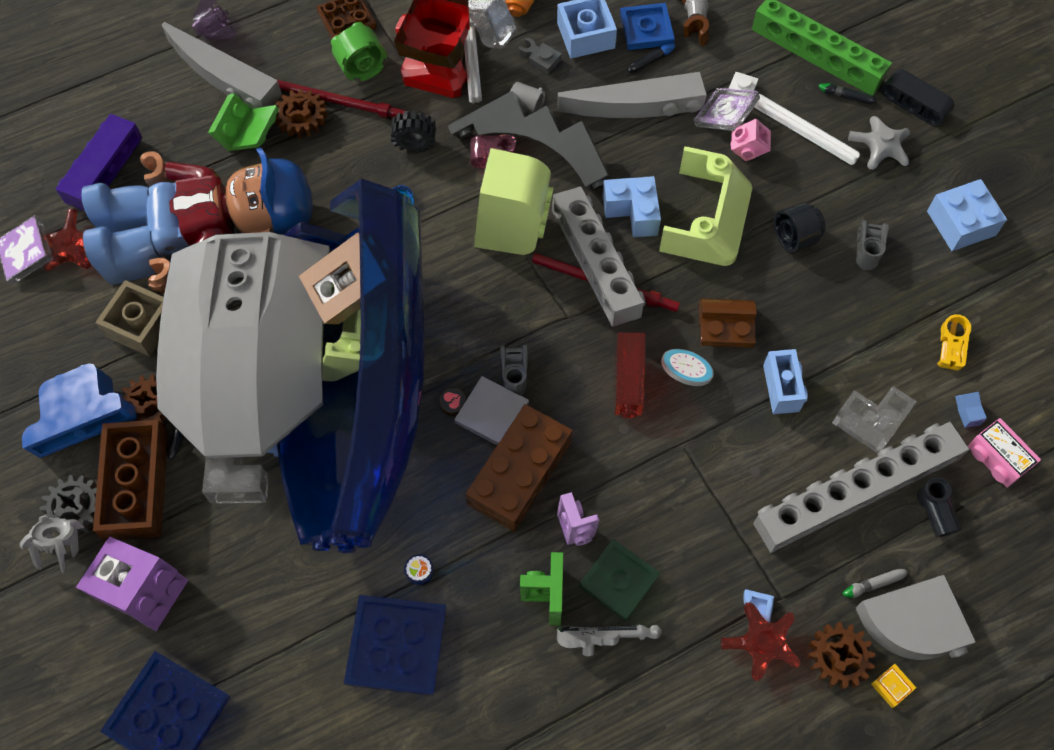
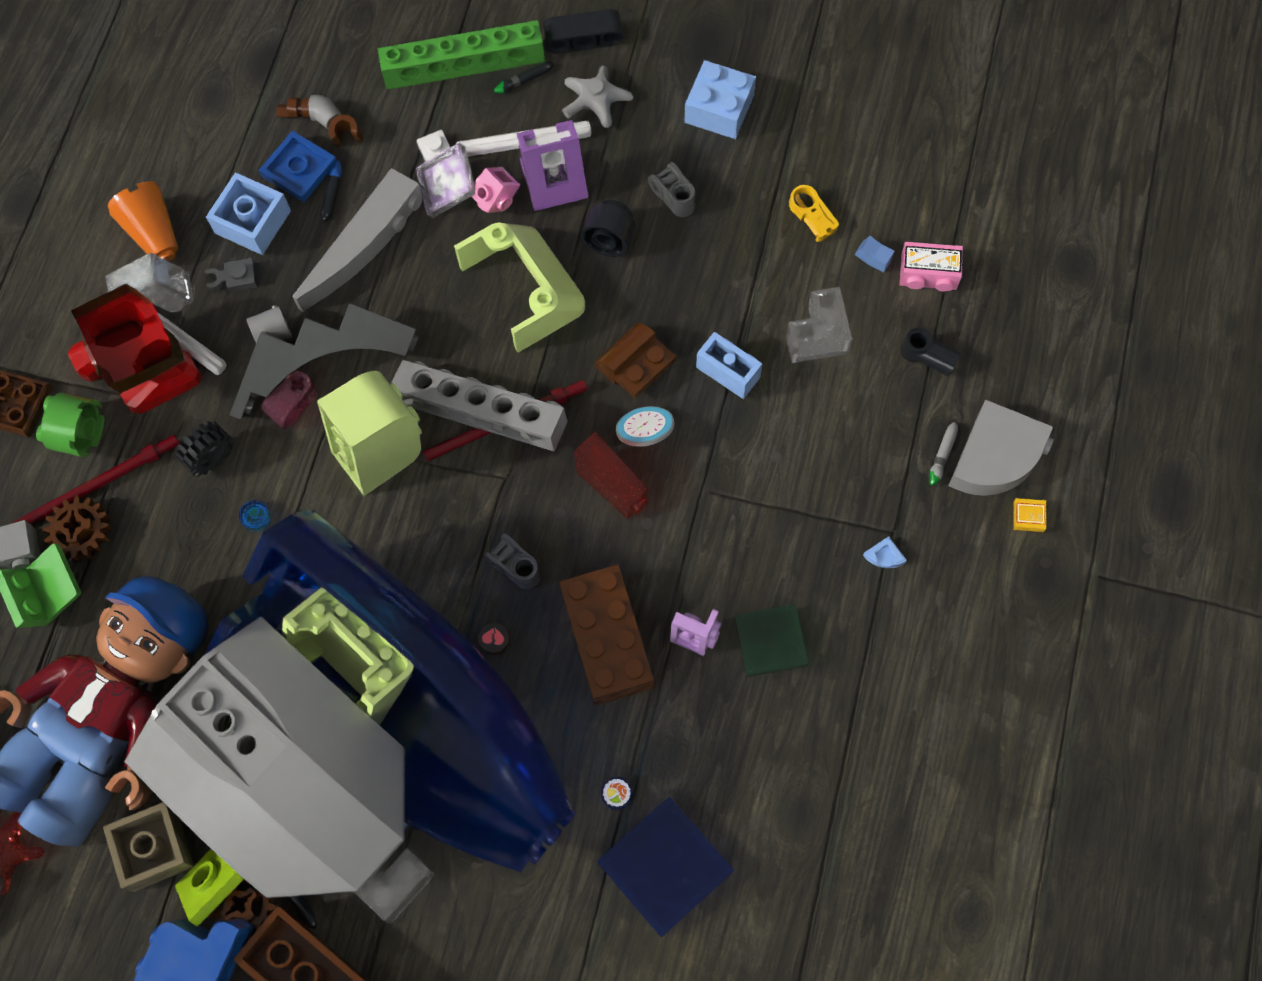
camera: 45 degrees left, 5 degrees up
brick [299,232,401,324] -> none
light grey tile [454,376,529,445] -> none
bright green bracket [520,552,563,626] -> none
light grey piece [557,625,662,656] -> none
light blue brick [602,176,661,237] -> none
clear red animal [720,602,800,681] -> none
light grey brick [753,422,969,553] -> none
reddish brown gear [807,622,875,690] -> none
none -> lime piece [175,849,244,926]
none -> medium lavender brick [517,120,588,211]

